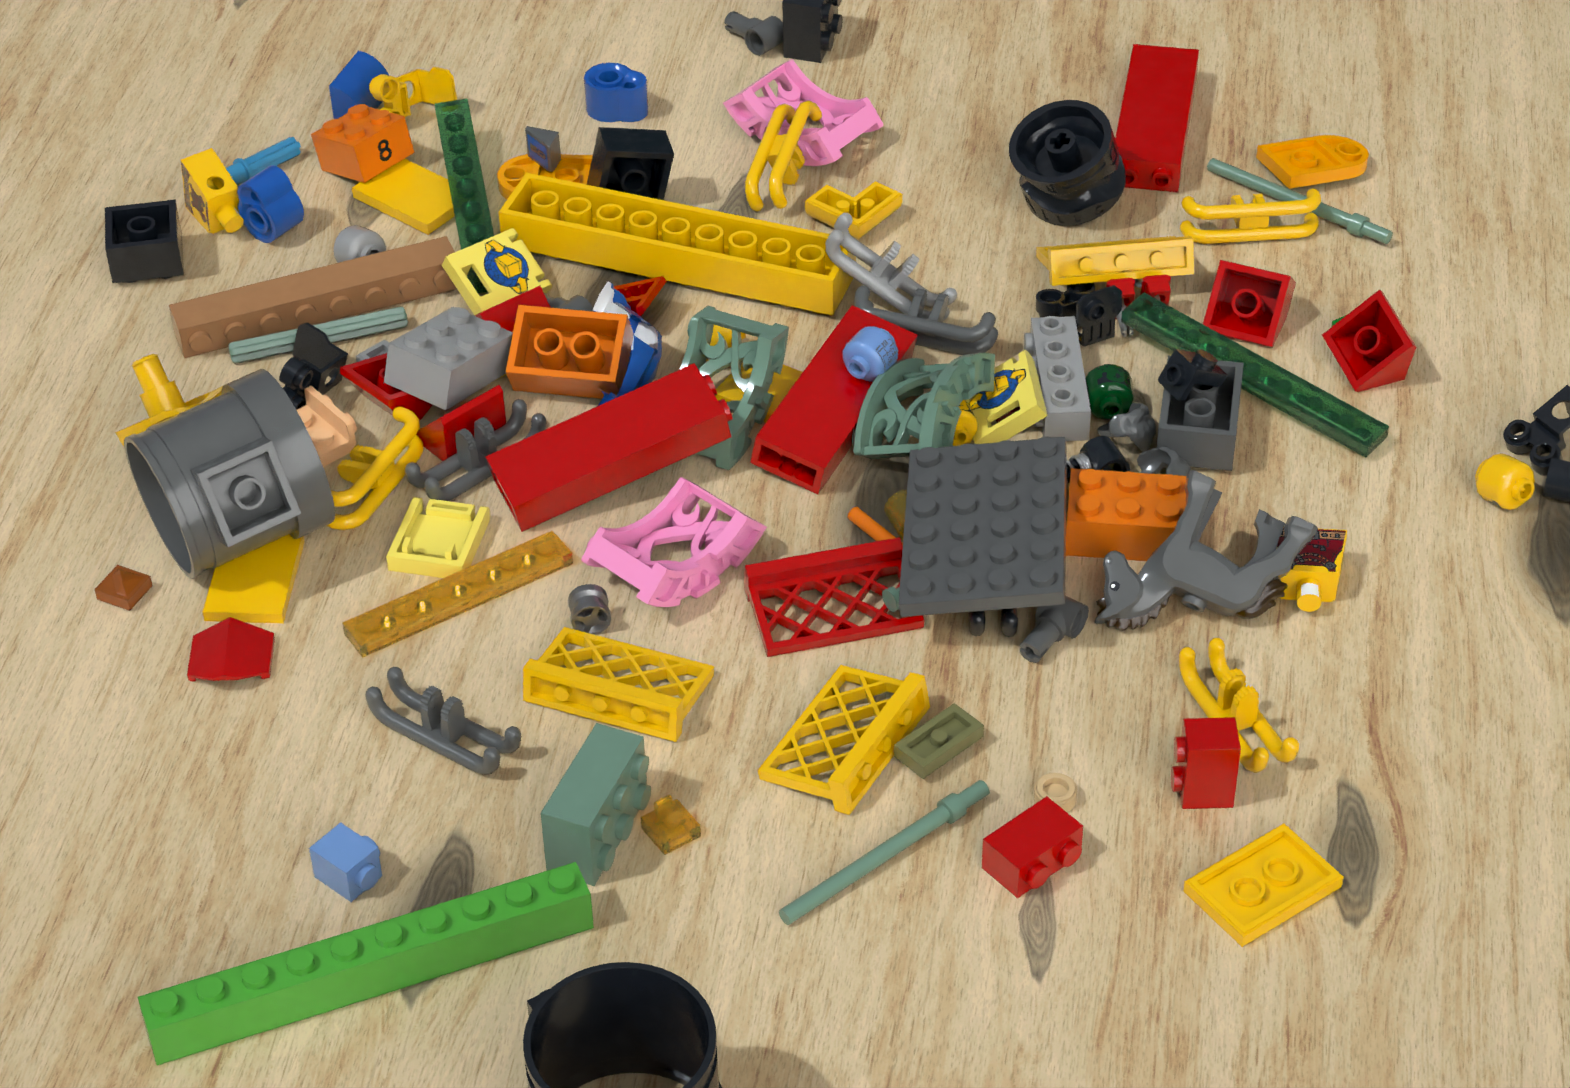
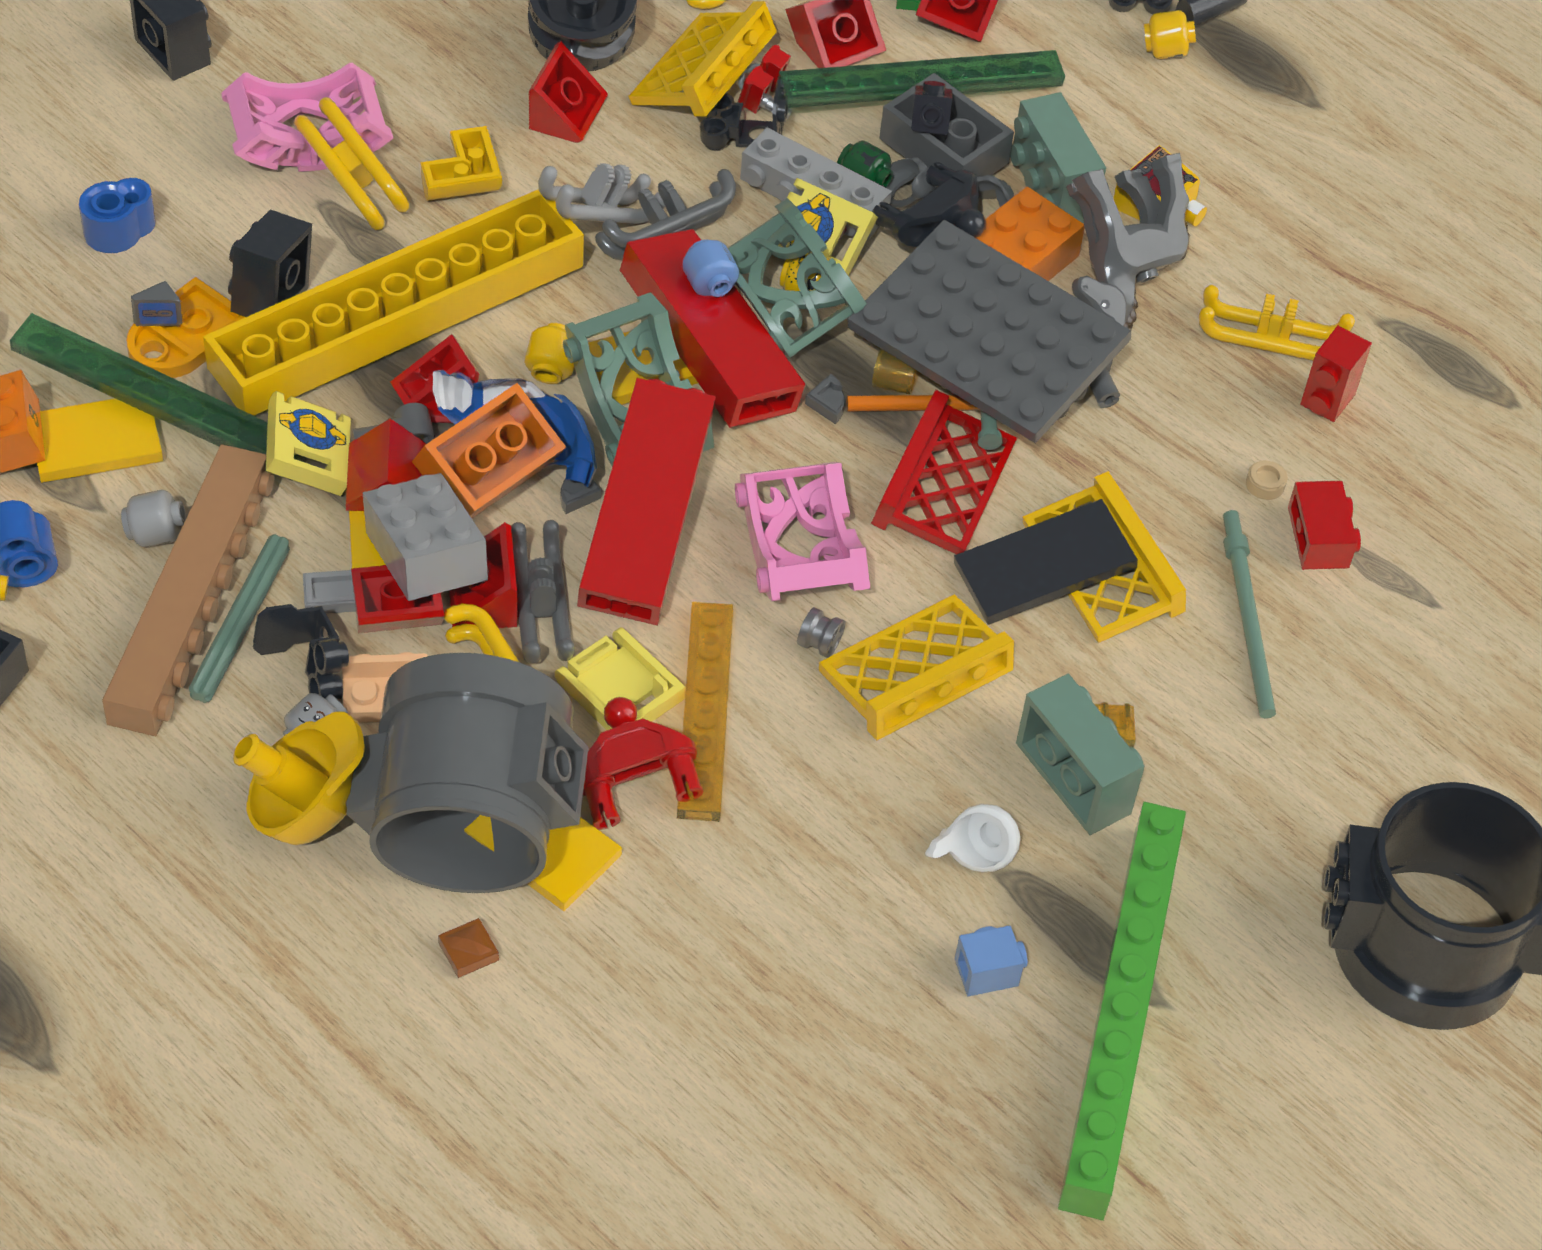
camera: 60 degrees left, 10 degrees up
red slope [187,617,275,682] -> none
dark grey piece [365,667,522,775] -> none
dark grey pin [725,11,783,56] -> none
olive plate [894,703,984,779] -> none
yellow tile [1183,823,1344,947] -> none
none -> red slope [529,42,608,143]
none -> red connector [583,697,704,830]
none -> dark grey tile [805,374,845,424]
none -> black connector [872,162,986,247]
none -> white hat [925,804,1020,872]
none -> black tile [954,499,1138,625]
none -> sand green brick [1010,92,1106,223]

